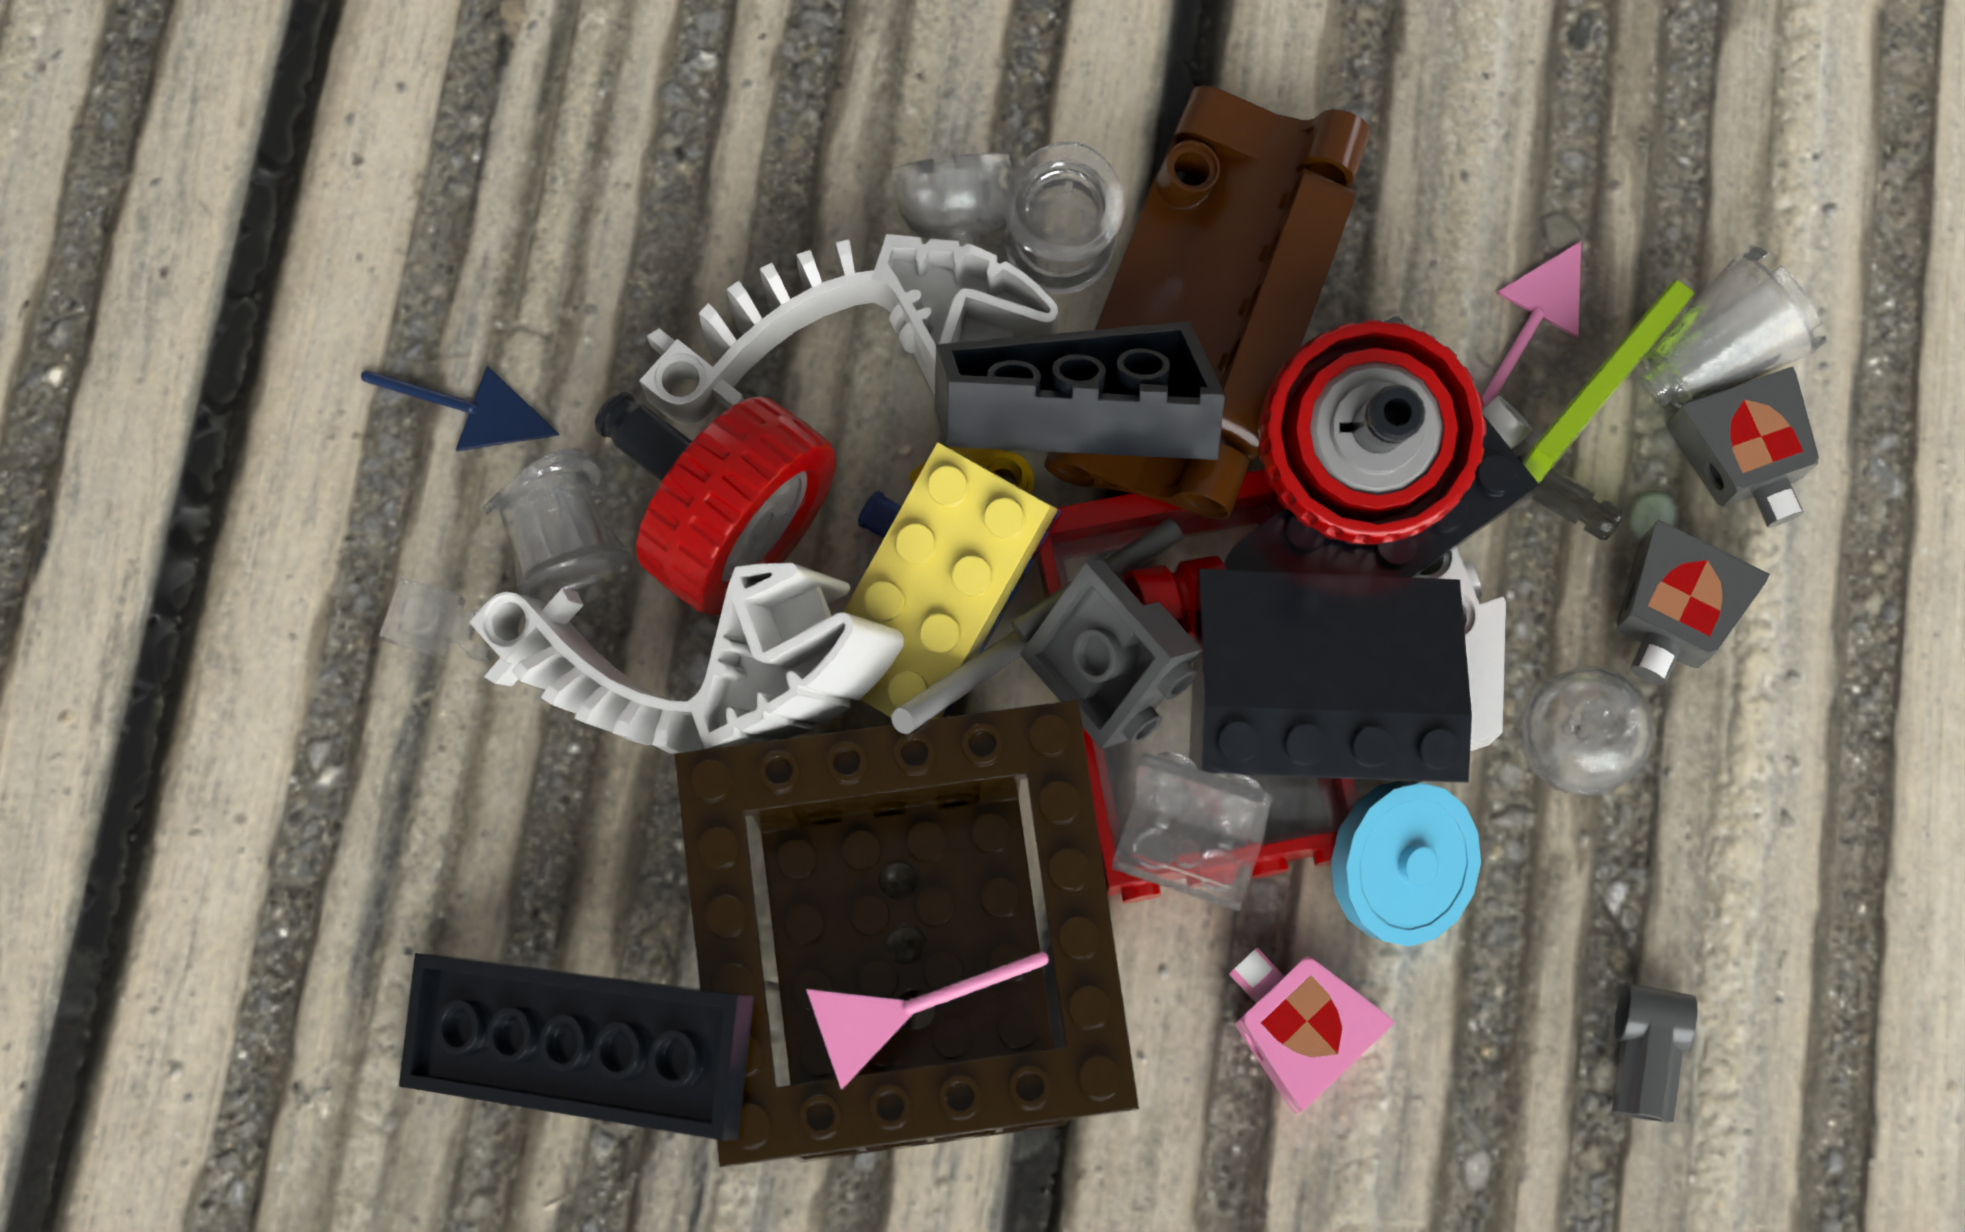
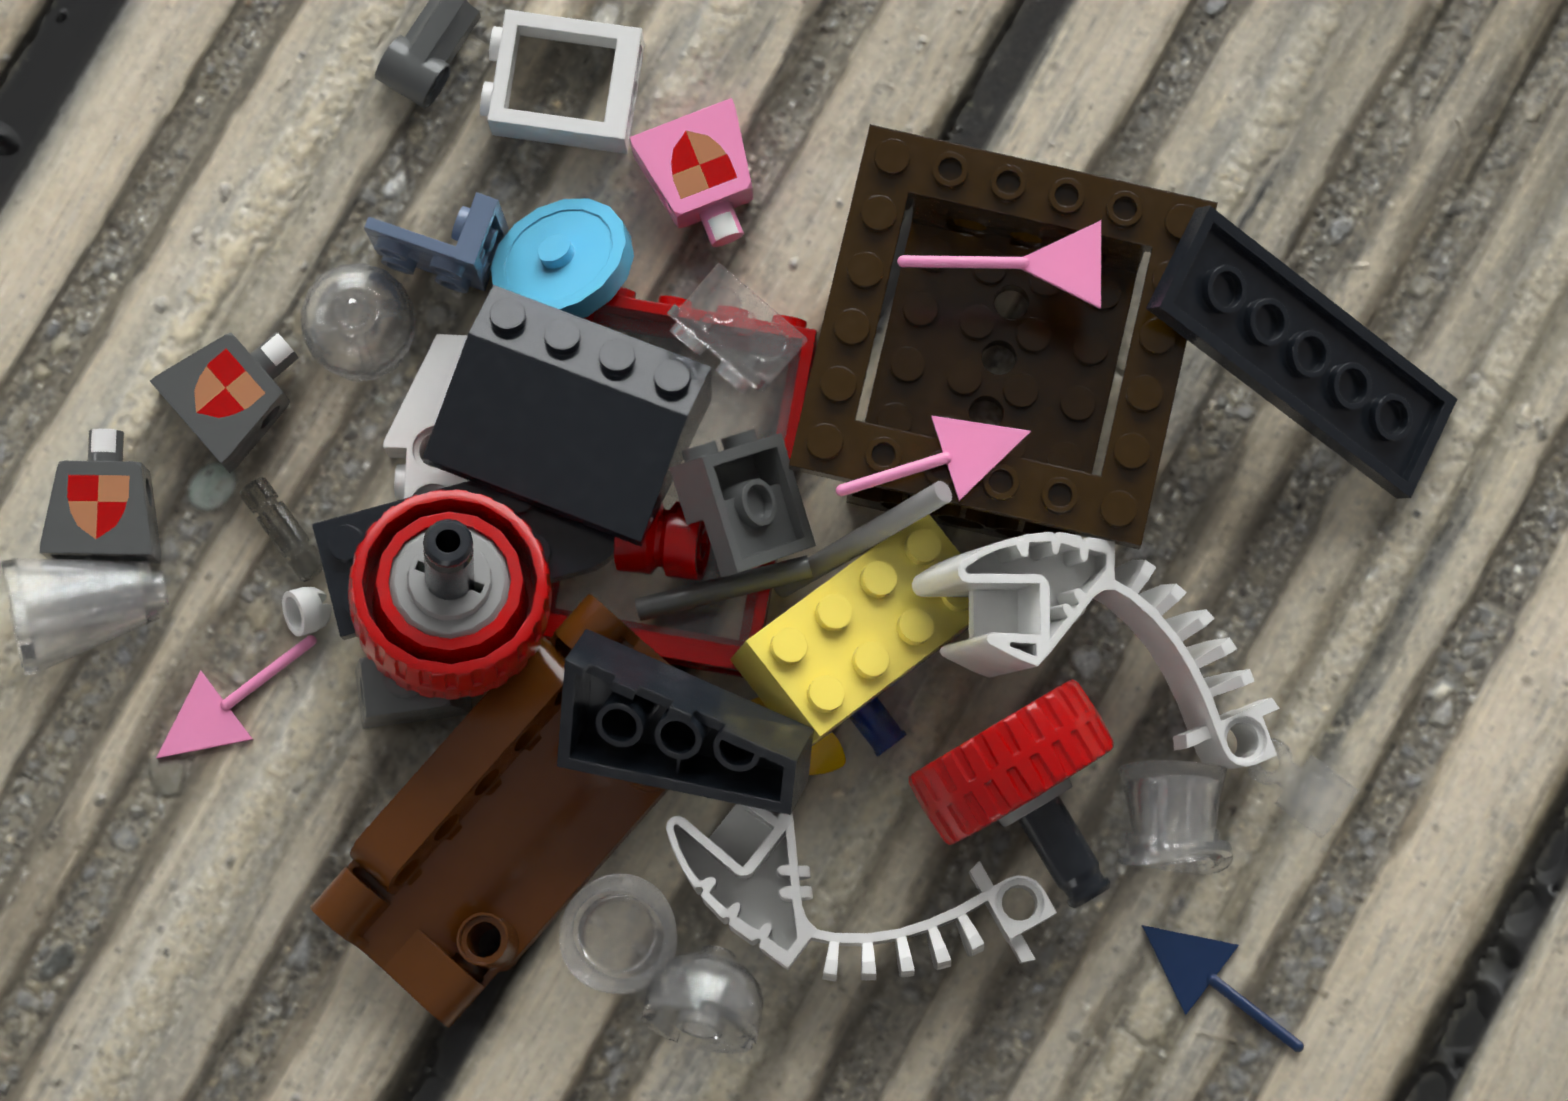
camera: 155 degrees left, 5 degrees up
lime tile [1522,280,1695,483] -> none
none -> sand blue bracket [364,192,509,293]
none -> white window [480,9,645,154]
none -> bright pink piece [836,416,1031,501]

